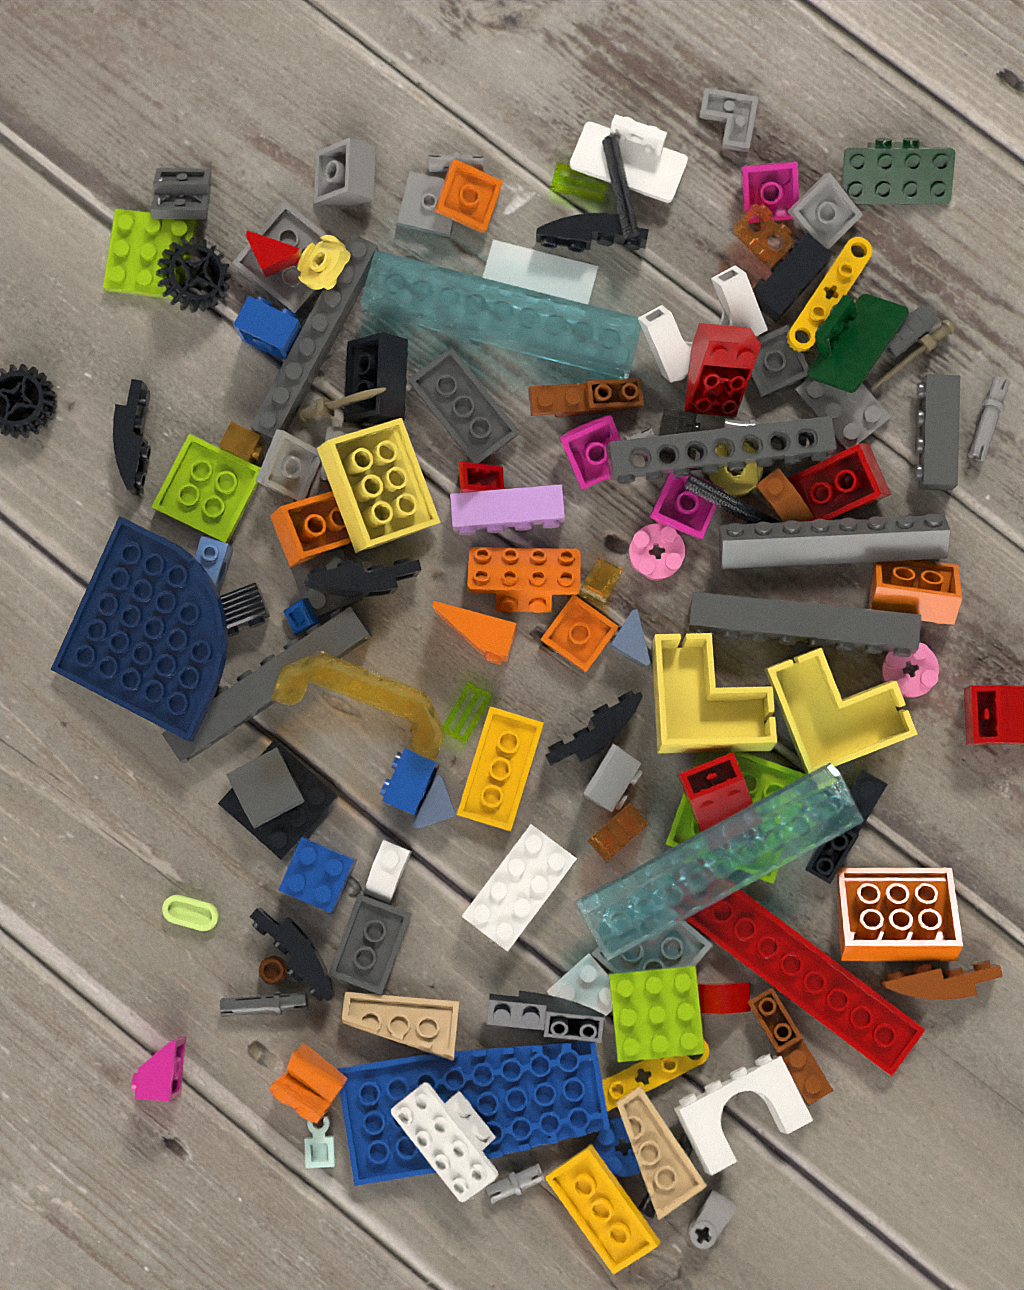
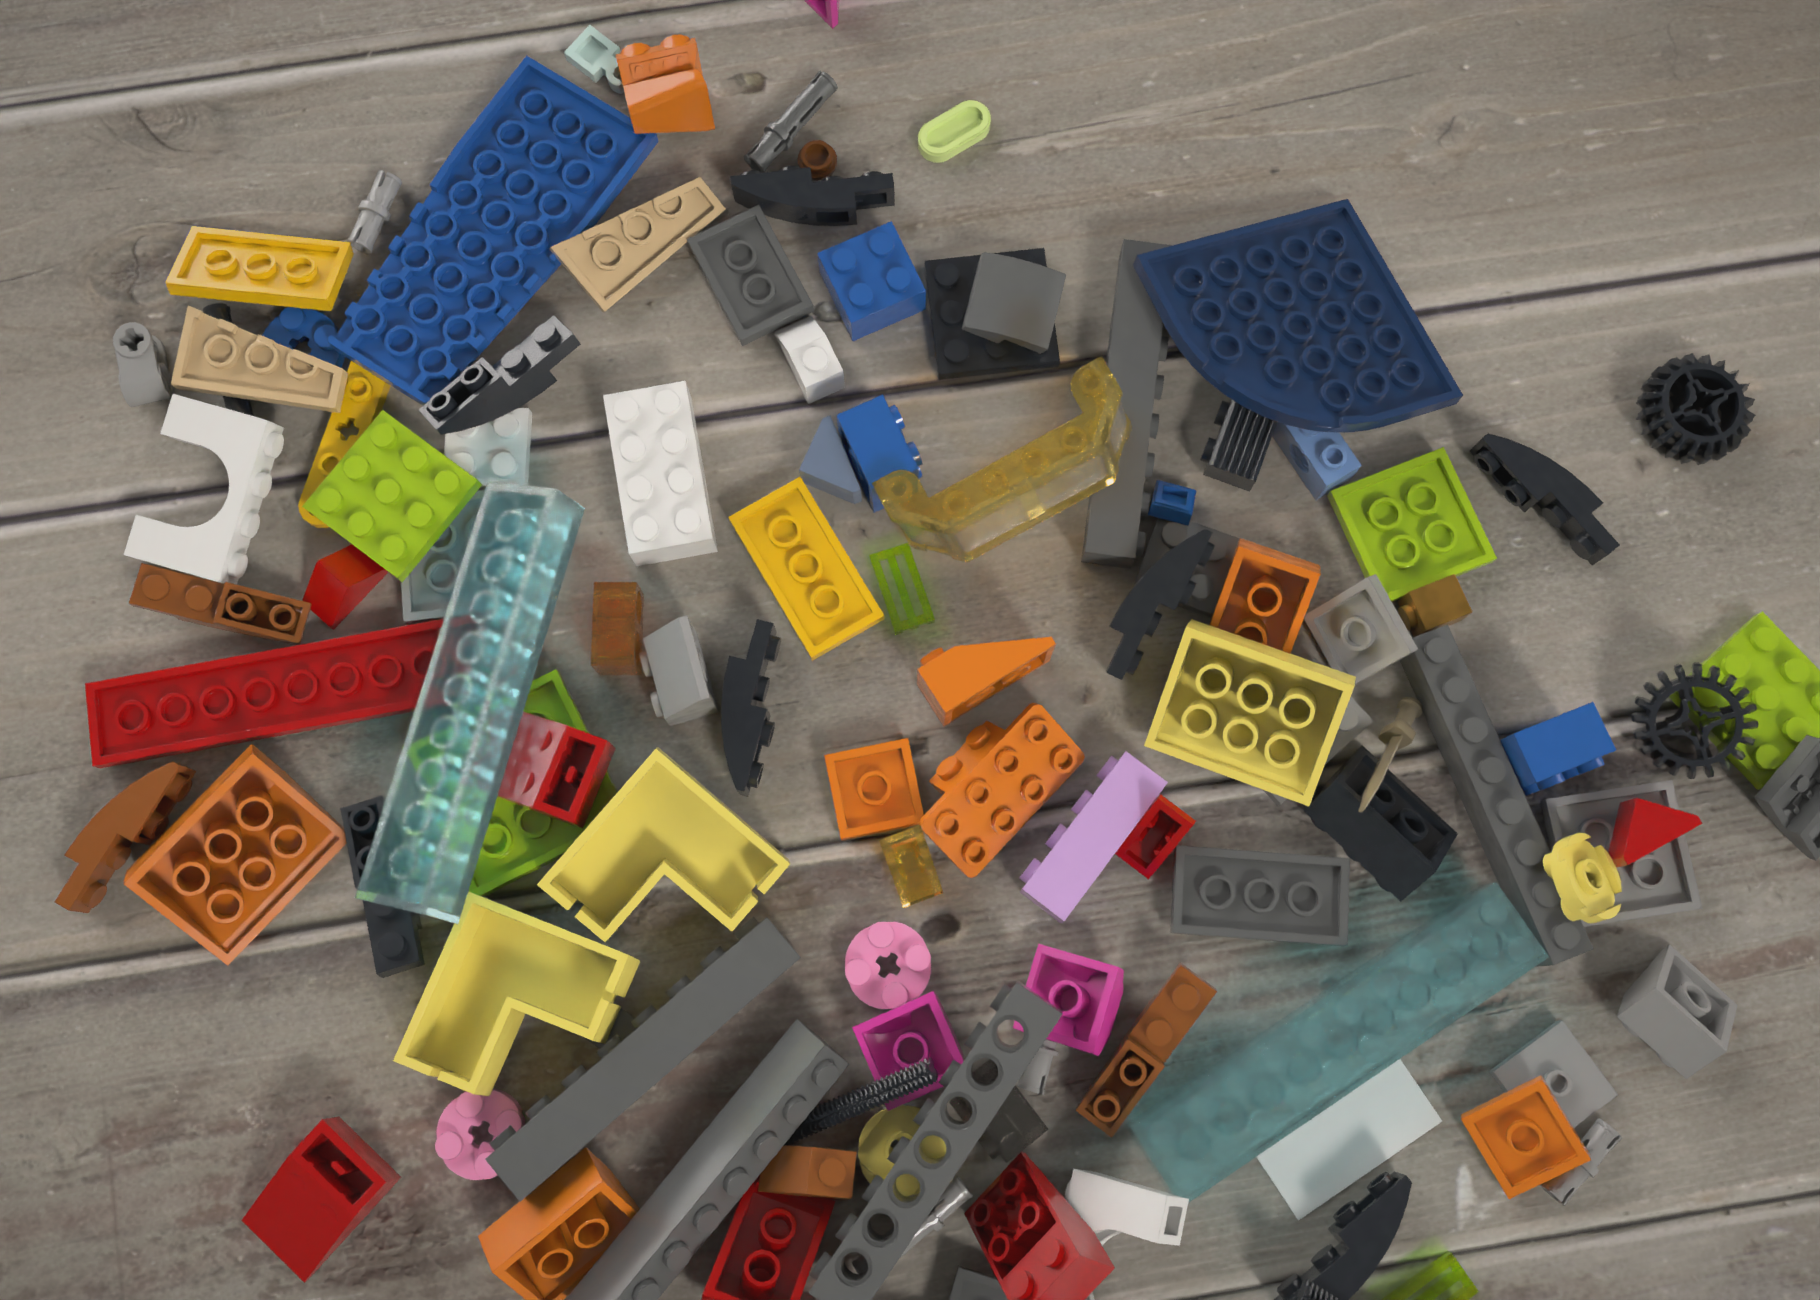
camera: 125 degrees right, 5 degrees down
white bracket [391,1083,498,1202] -> none
sand blue slope [610,609,651,668] -> none

